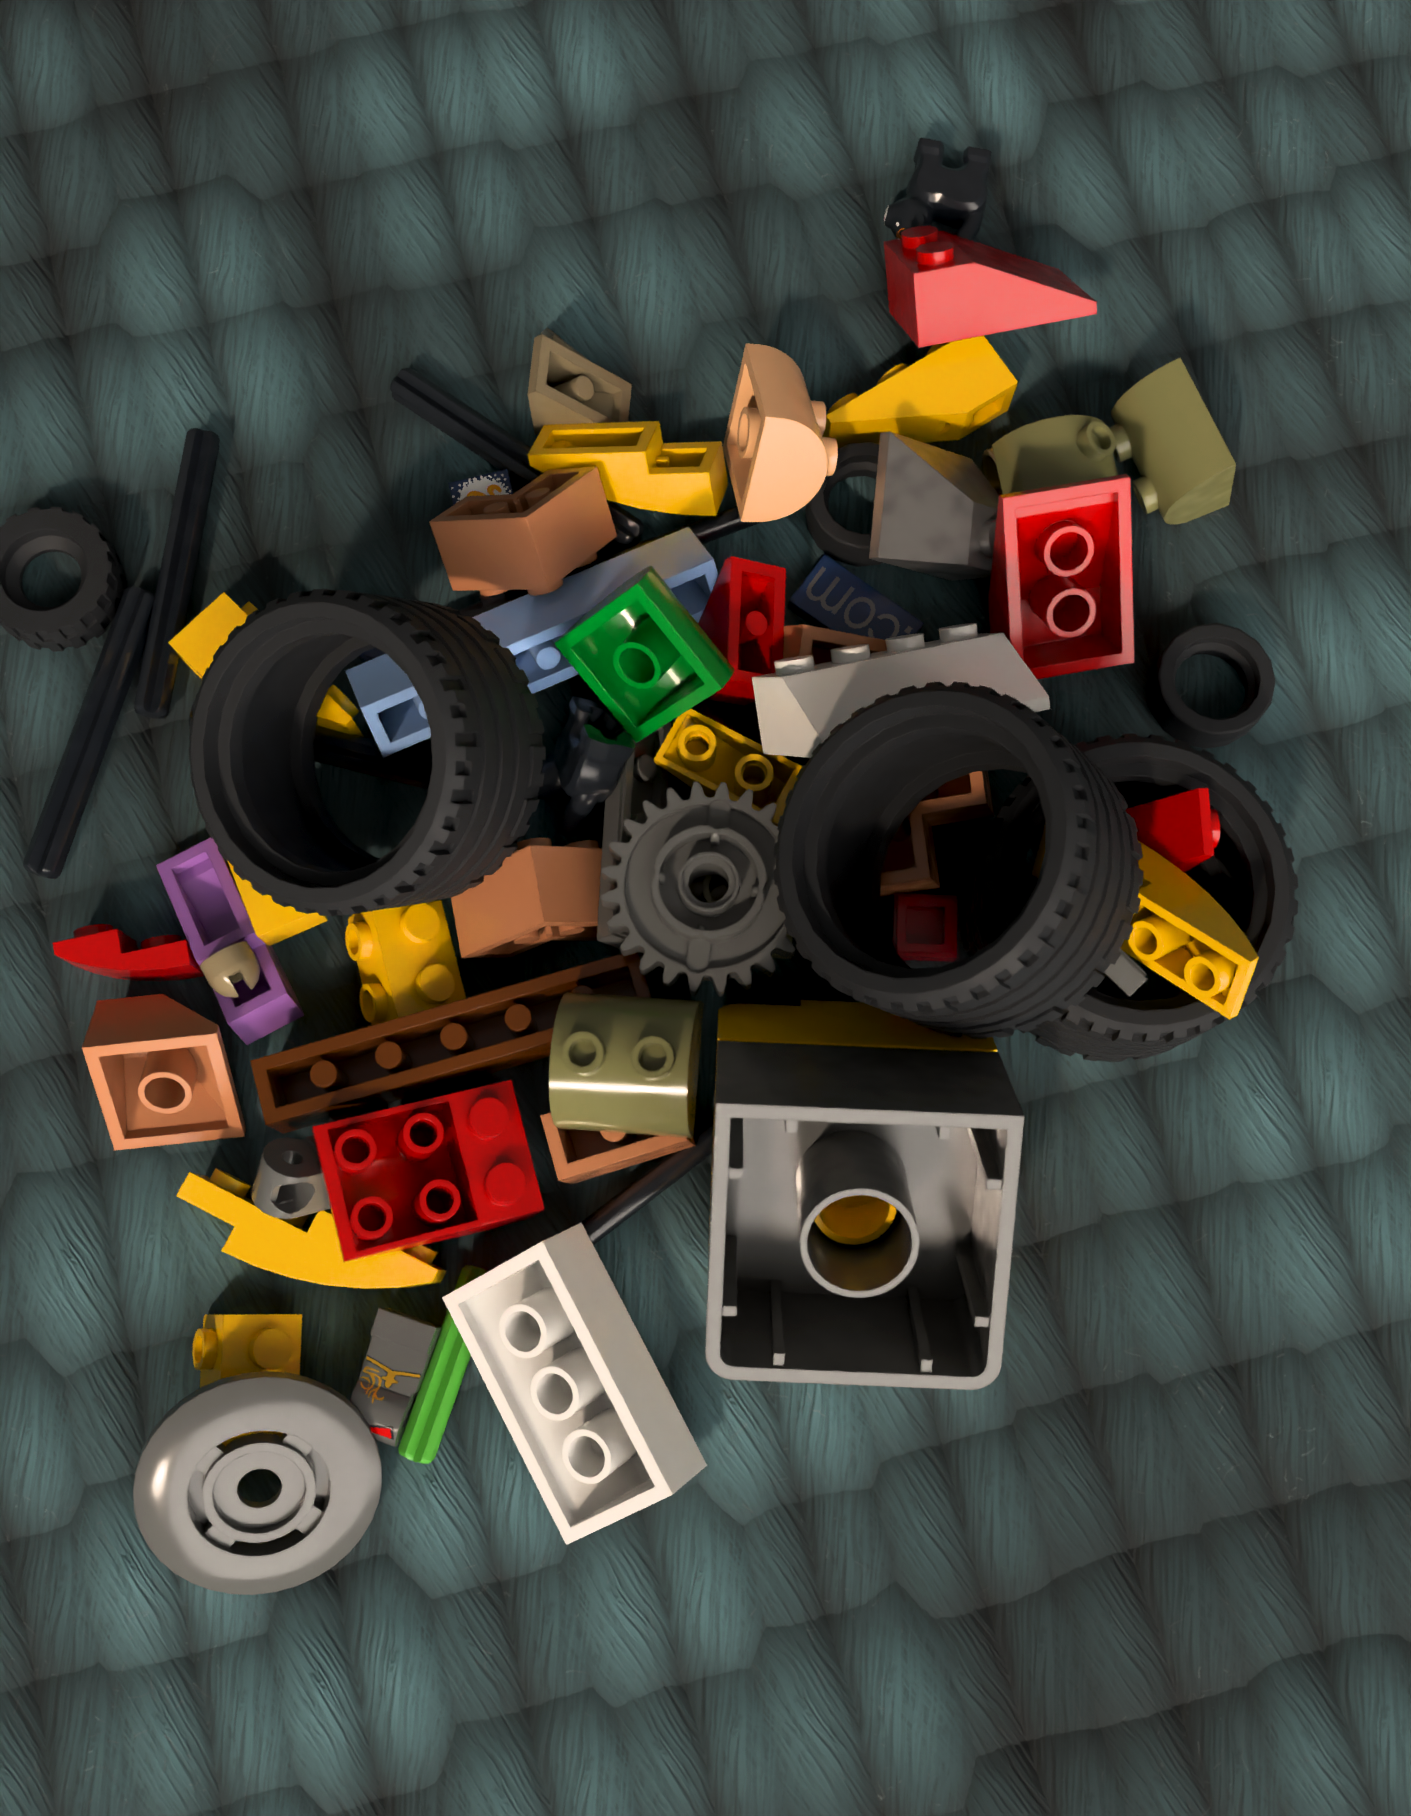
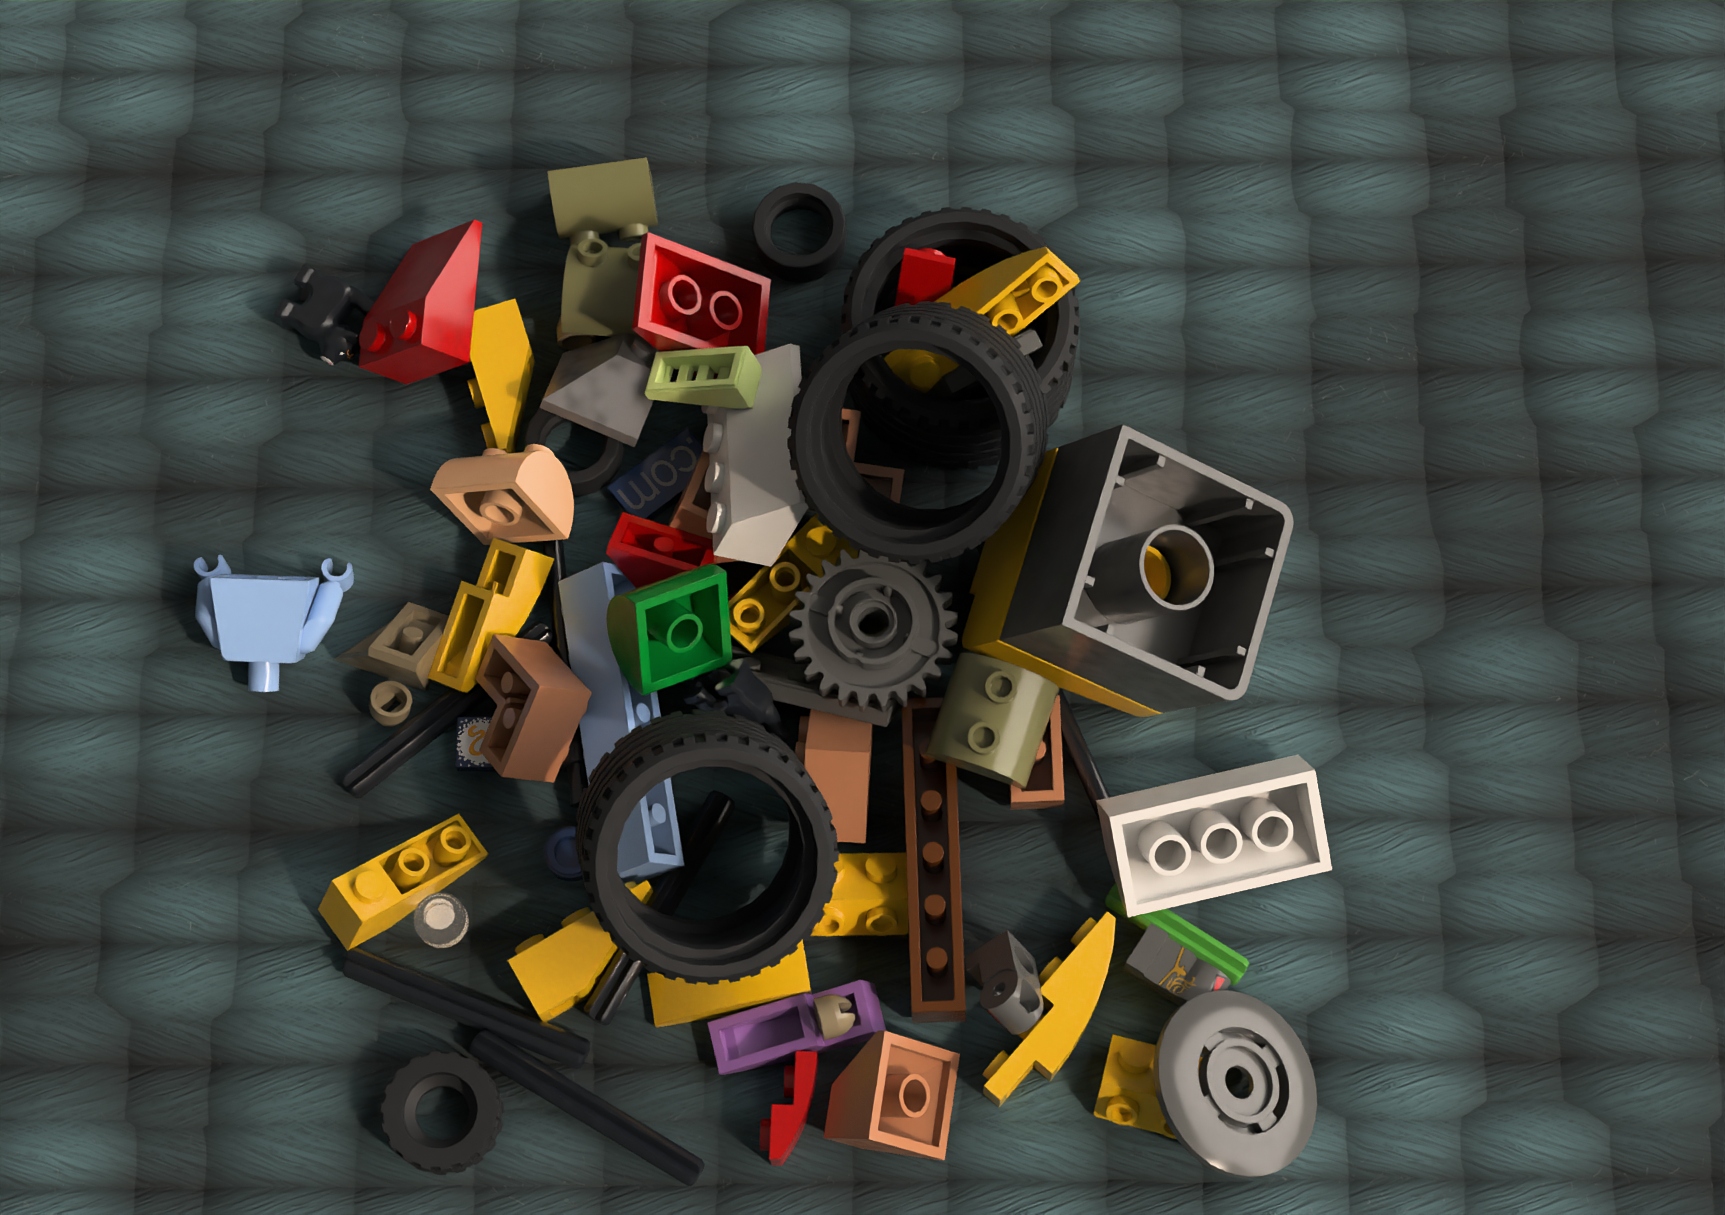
camera: 70 degrees left, 5 degrees down
red slope [312,1080,545,1263] -> none
dark red tile [891,893,957,962] -> none
none -> light blue torso [194,555,354,692]
none -> yellow slope [318,813,488,951]
none -> dark tan hinge [369,681,412,727]
none -> clear tile [413,893,469,948]
none -> yellowish green slope [644,346,762,409]

